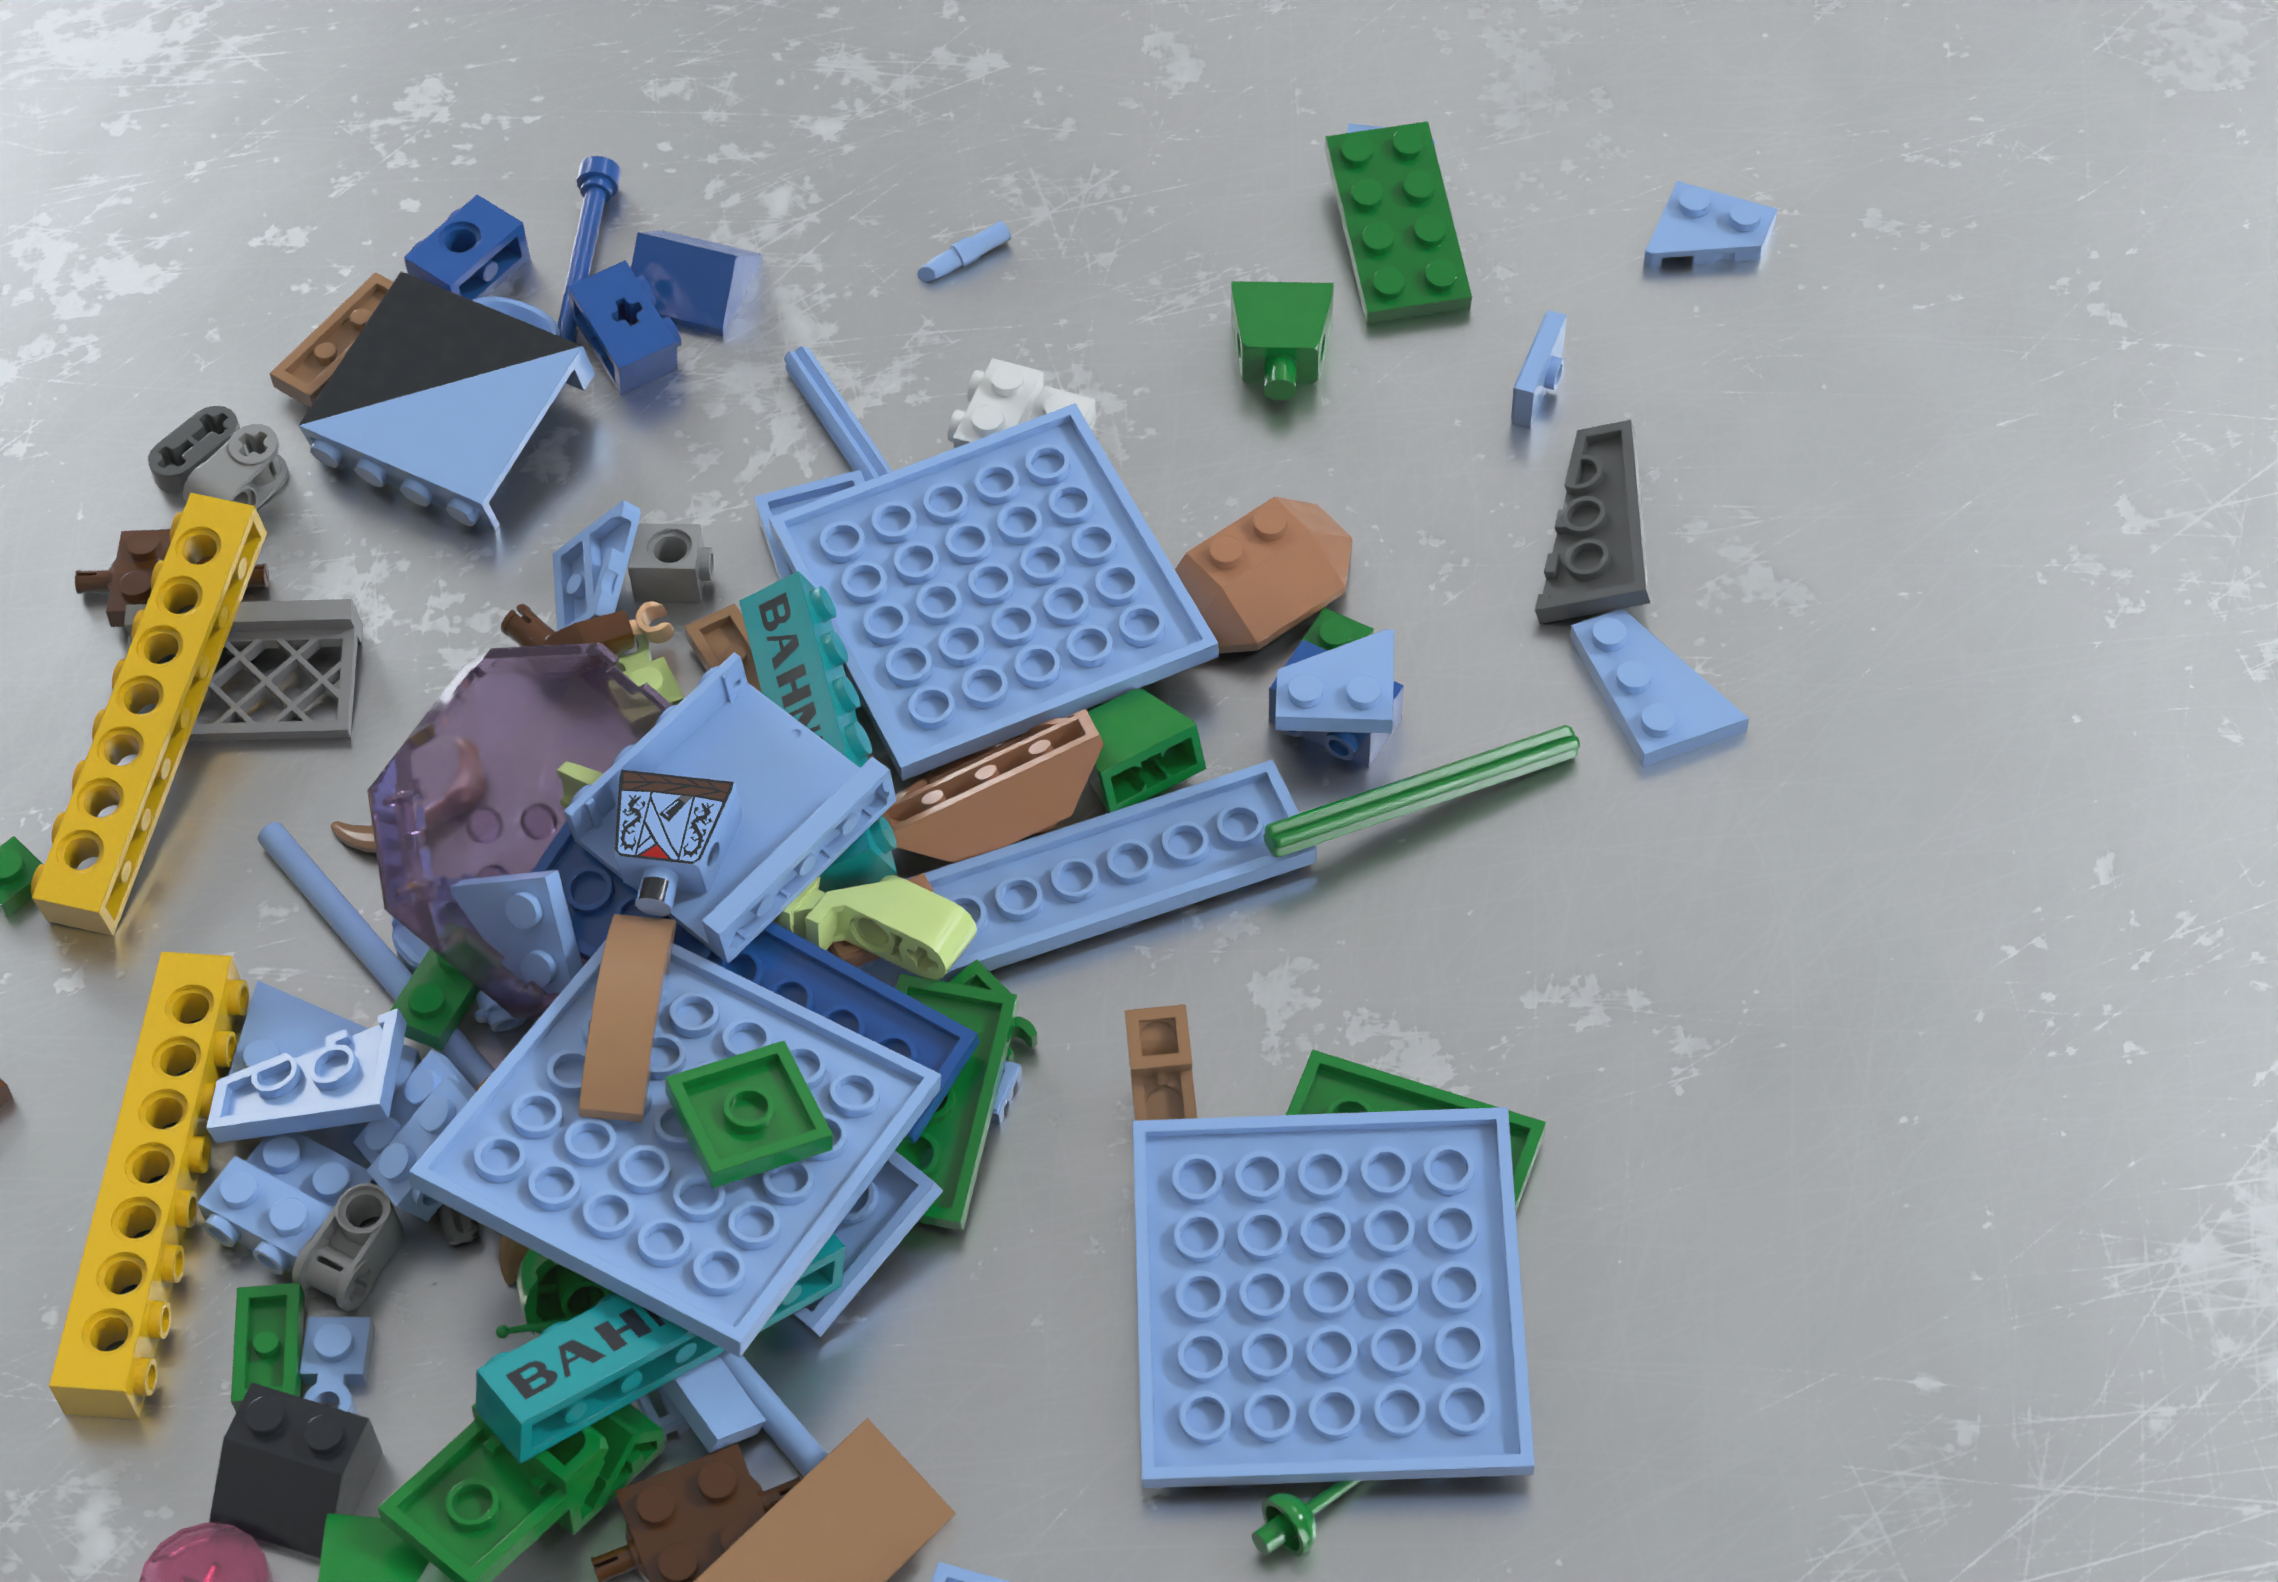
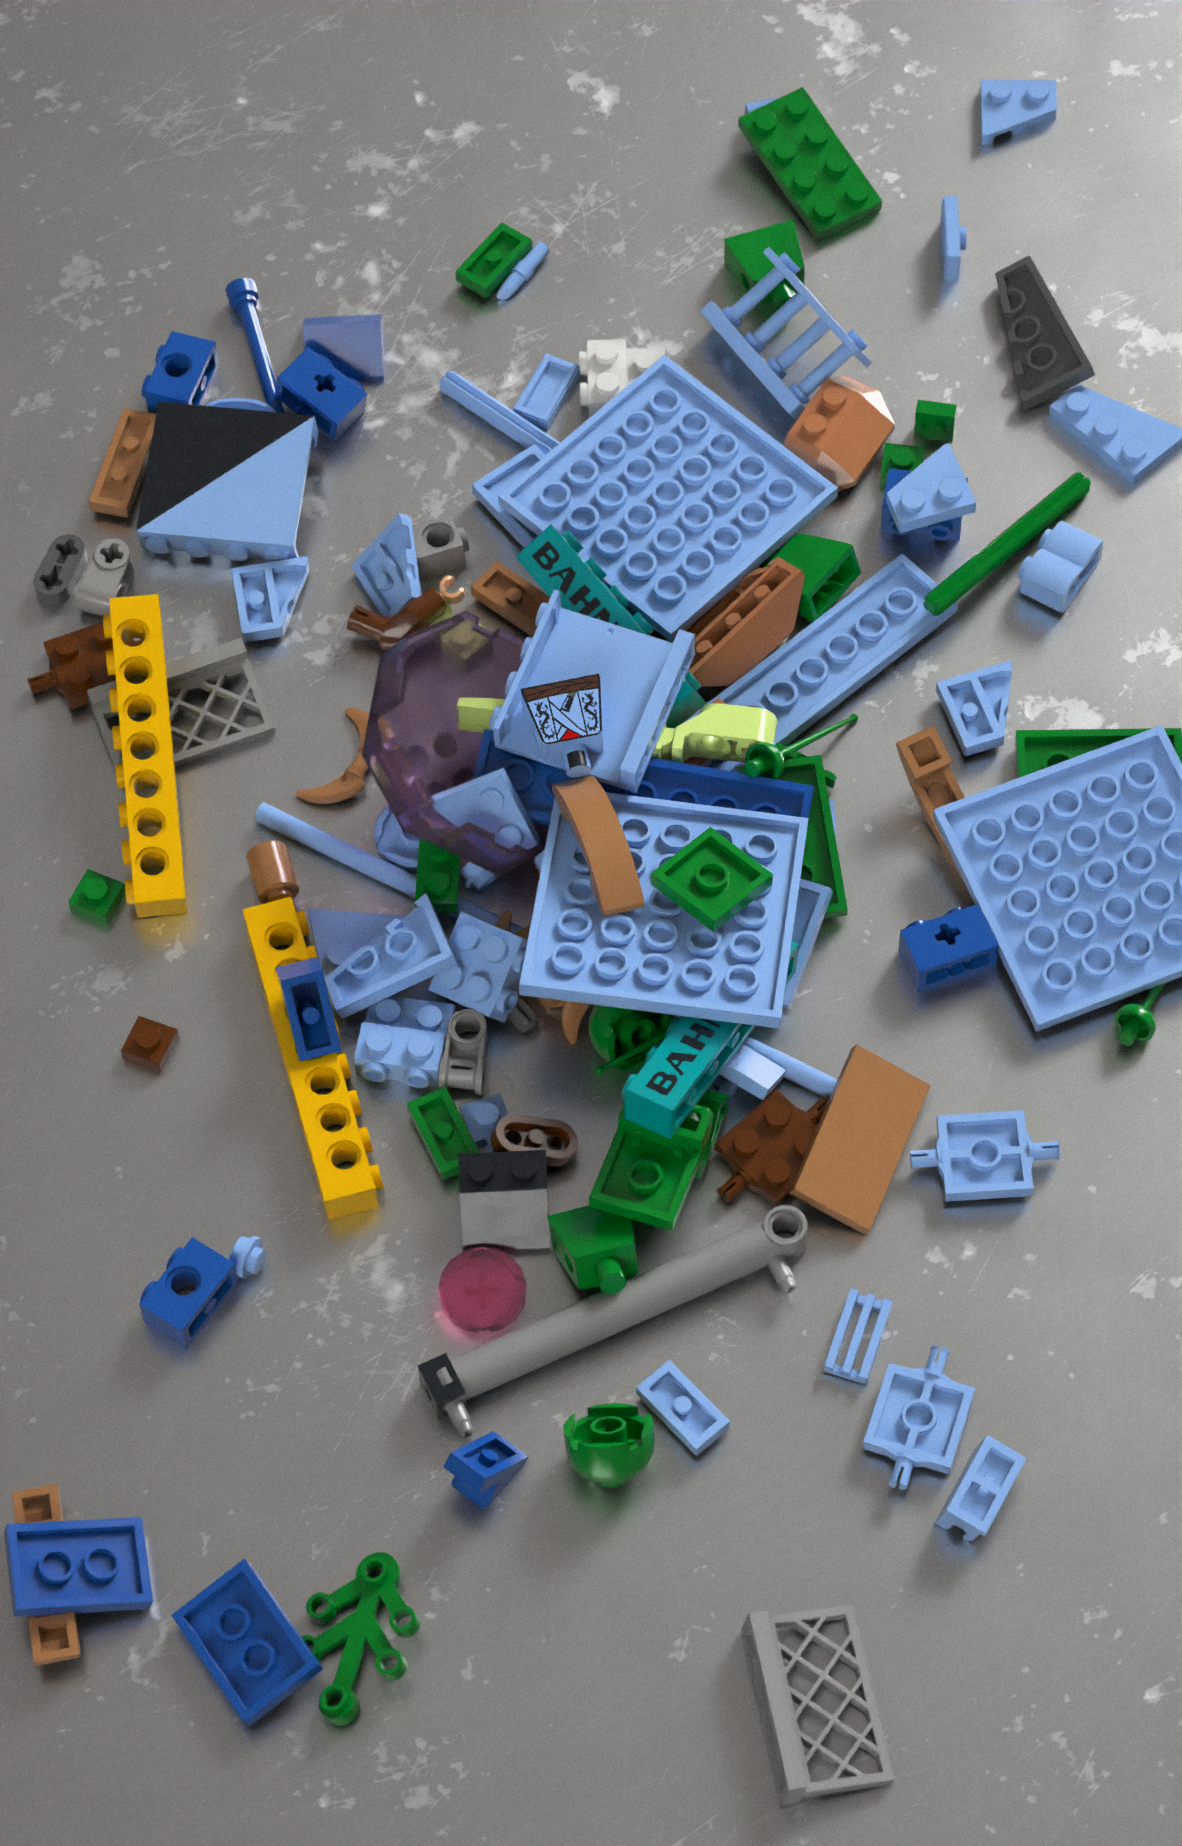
camera: 20 degrees left, 5 degrees up
none -> light blue wing [231,556,309,643]
none -> medium nougat brick [246,840,299,904]
none -> blue slope [275,957,342,1061]
none -> green plate [455,222,533,299]
none -> reddish brown plate [490,1114,578,1166]
none -> light blue tile [512,354,581,432]
none -> light blue fence [700,247,873,421]
none -> green sword [744,713,859,779]
none -> blue brick [898,904,999,992]
none -> green plate [914,400,957,441]
none -> light blue wing [936,661,1012,756]
none -> light blue brick [1018,521,1104,613]

